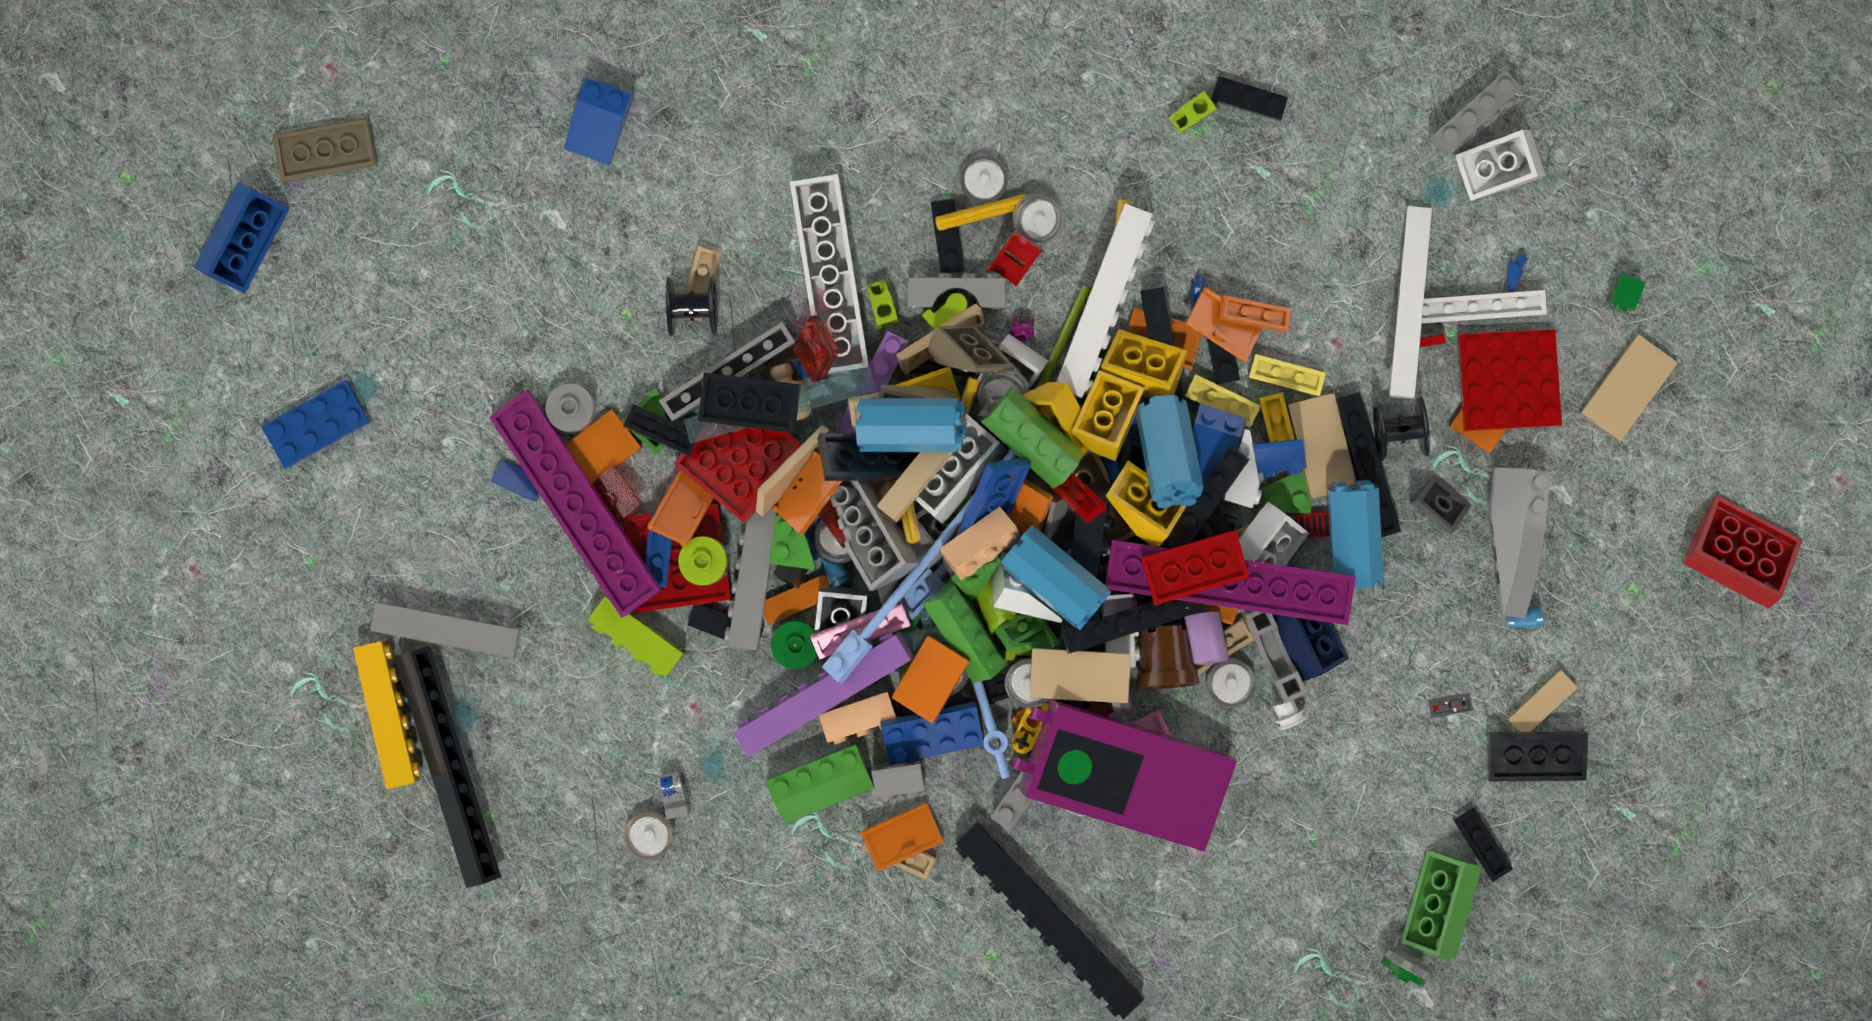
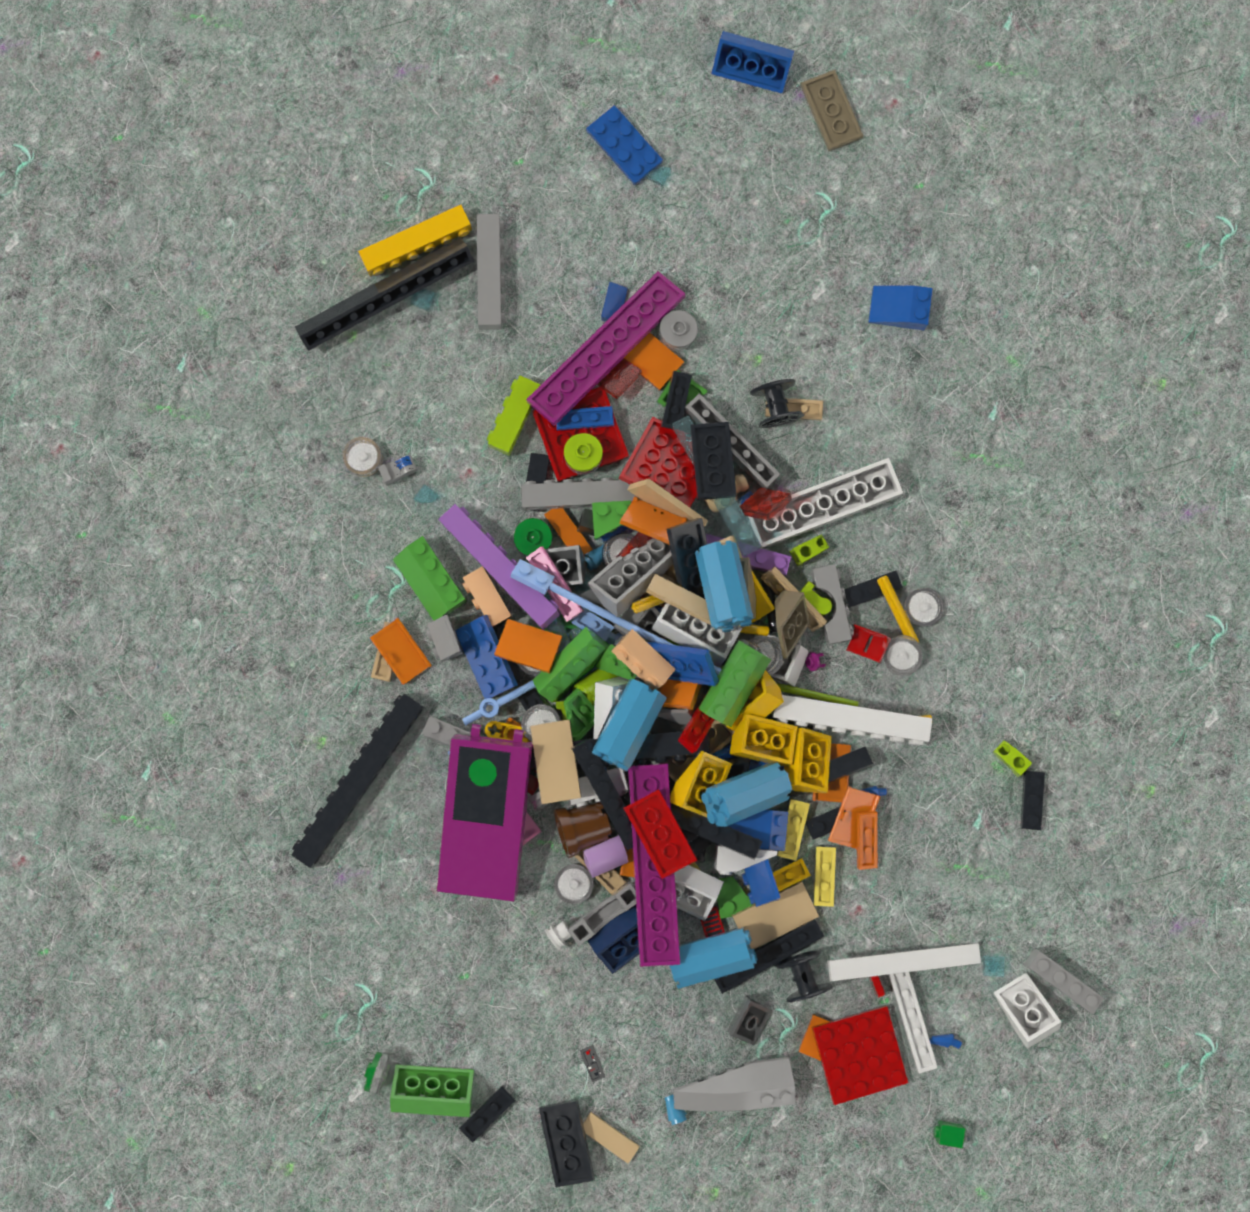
camera: 70 degrees right, 5 degrees down
orange door [648,470,714,547] -> none
tan tile [1580,334,1678,441] -> none

